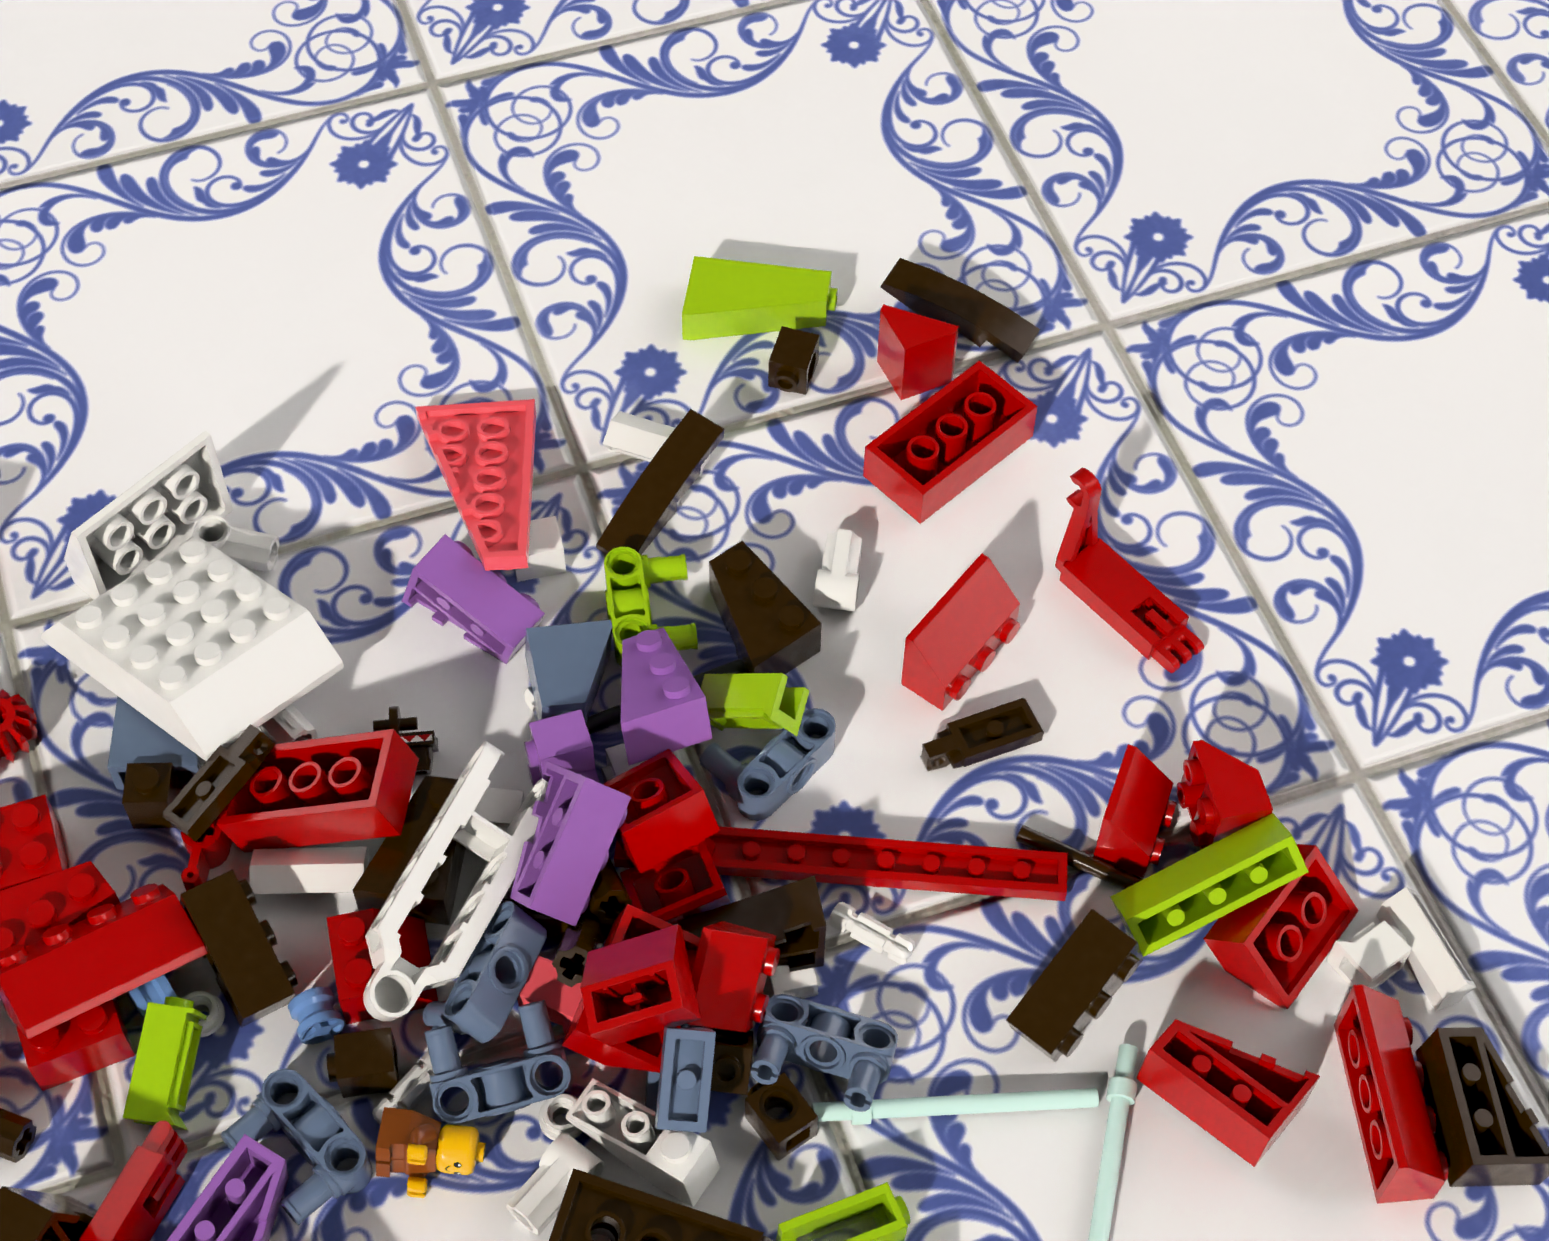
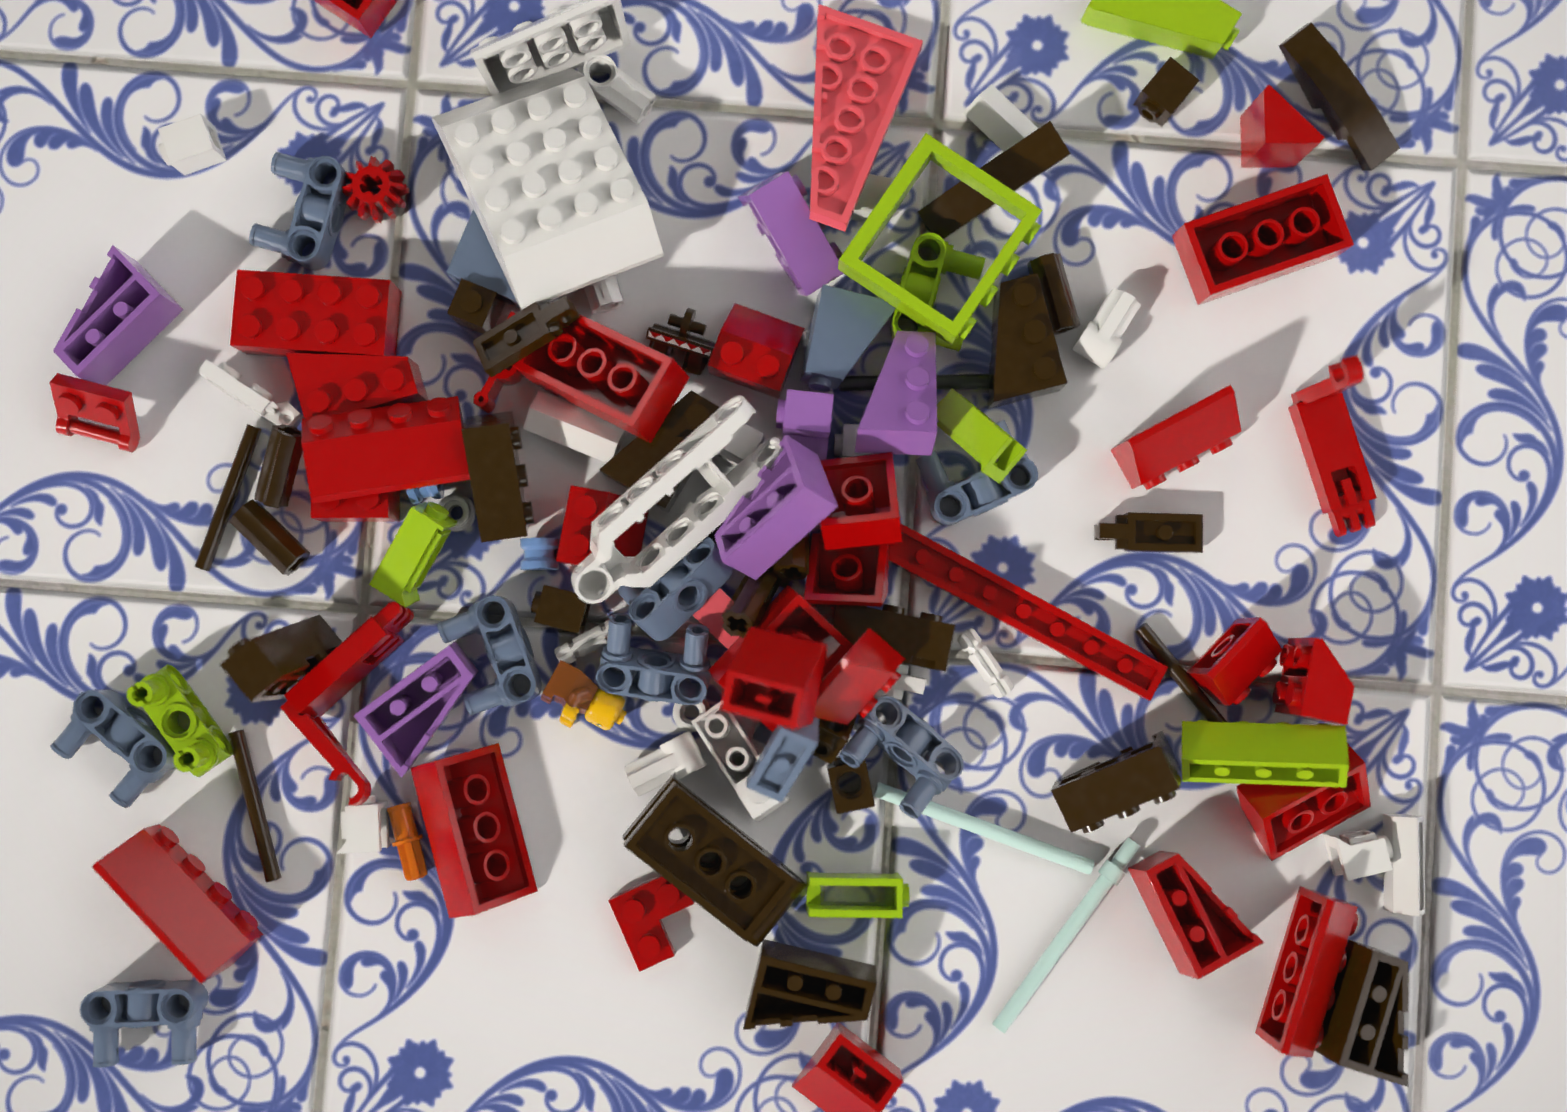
camera: 20 degrees right, 30 degrees up
none -> red slope [707,303,805,399]
none -> lime window [838,133,1042,346]
none -> dark brown axle [1027,253,1080,335]

